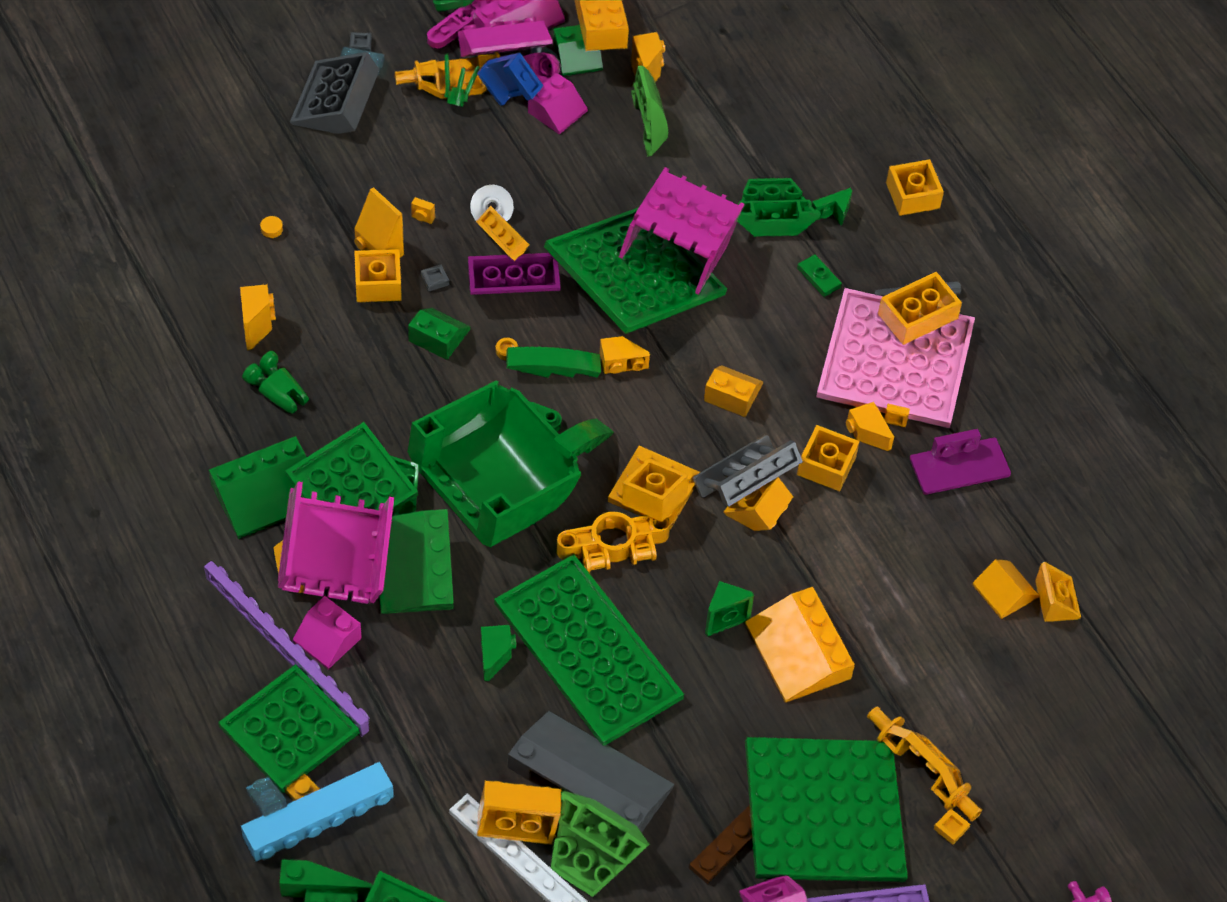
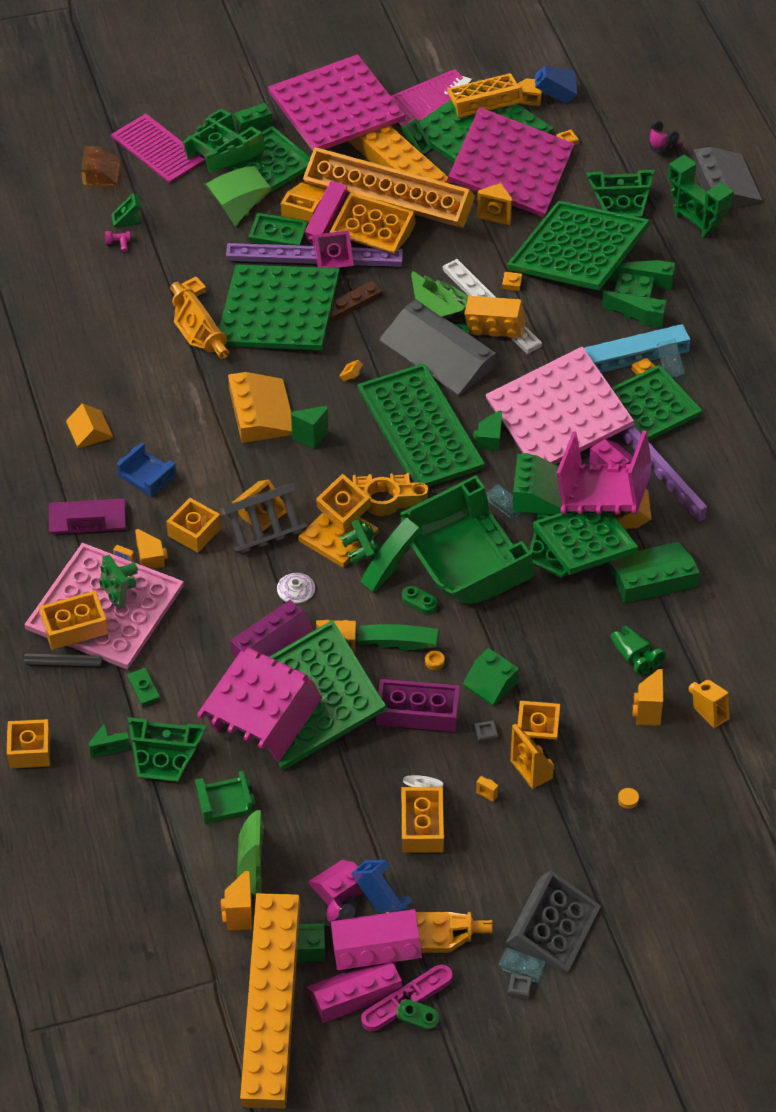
camera: 165 degrees left, 5 degrees down
green plant [444,54,480,106] -> none
light orange plate [476,206,530,261] -> none
light orange slope [704,365,763,417] -> none
light orange slope [1035,562,1081,622] -> none
none -> green plate [99,554,138,609]
none -> blue panel [117,443,176,497]
none -> green panel [195,770,255,824]
none -> magenta slope [230,599,314,659]
none -> dish [277,573,315,604]
none -> light orange plate [339,360,363,381]
none -> green plate [340,519,381,564]
none -> light orange brick [401,787,444,853]
none -> bright pink plate [486,347,635,465]
none -> clear light blue plate [486,484,520,519]
none -> light orange torso [688,680,730,729]

